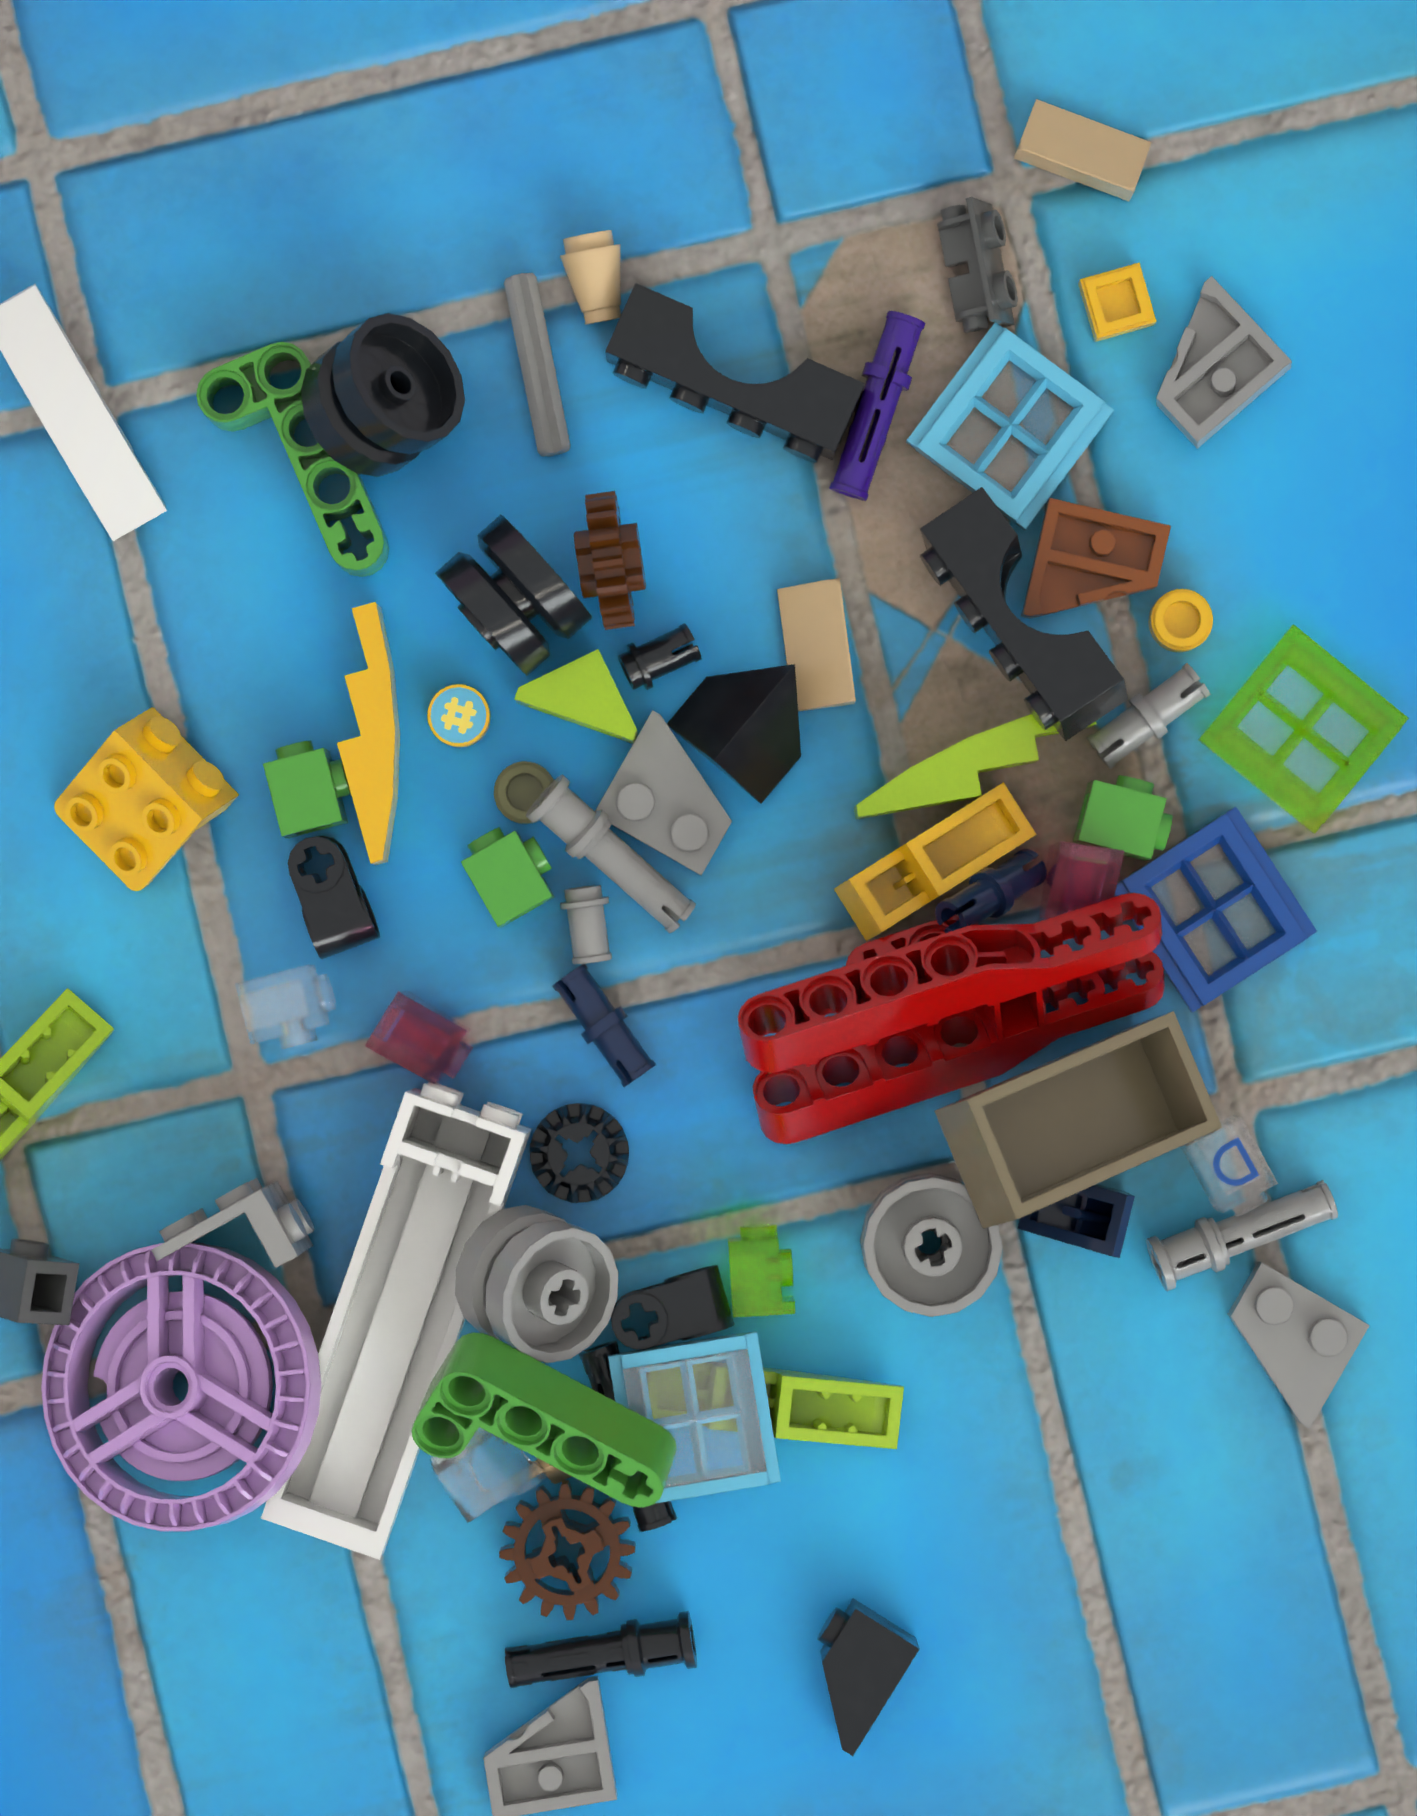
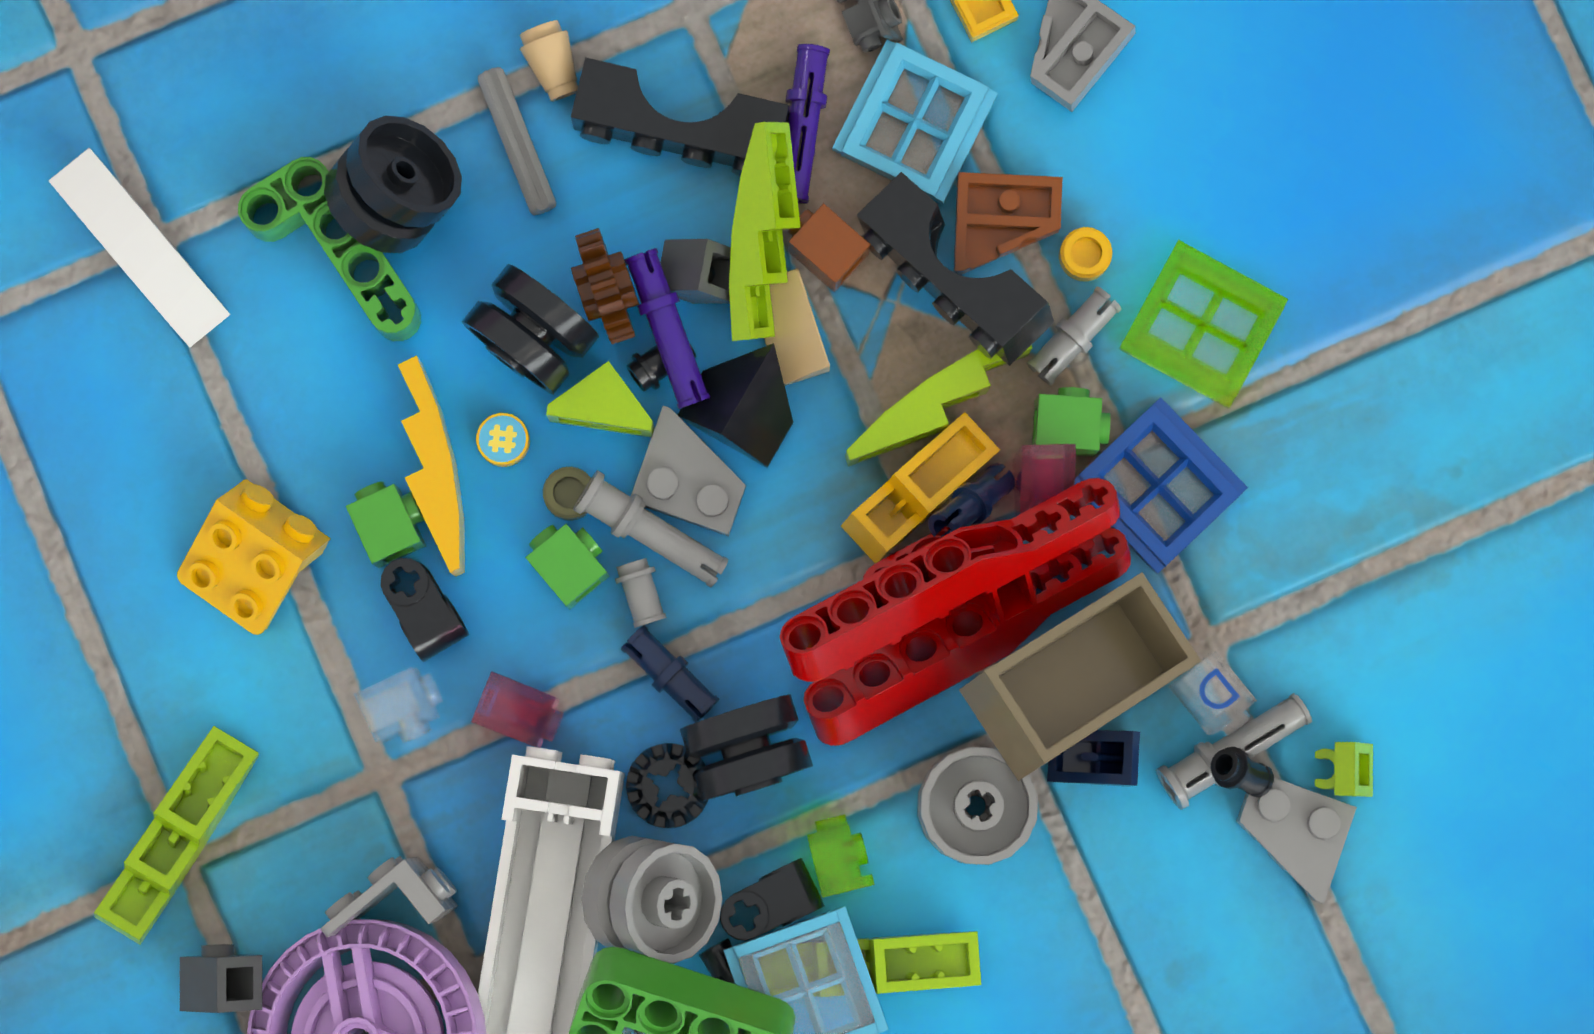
camera: 15 degrees left, 5 degrees down
none -> dark purple pin [624,248,710,409]
none -> dark grey brick [660,239,731,304]
none -> black wheel [680,694,813,802]
none -> lime slope [729,122,801,341]
none -> dark orange brick [788,203,871,292]
none -> black pin [1210,746,1274,797]
none -> lime tile [1315,742,1373,797]

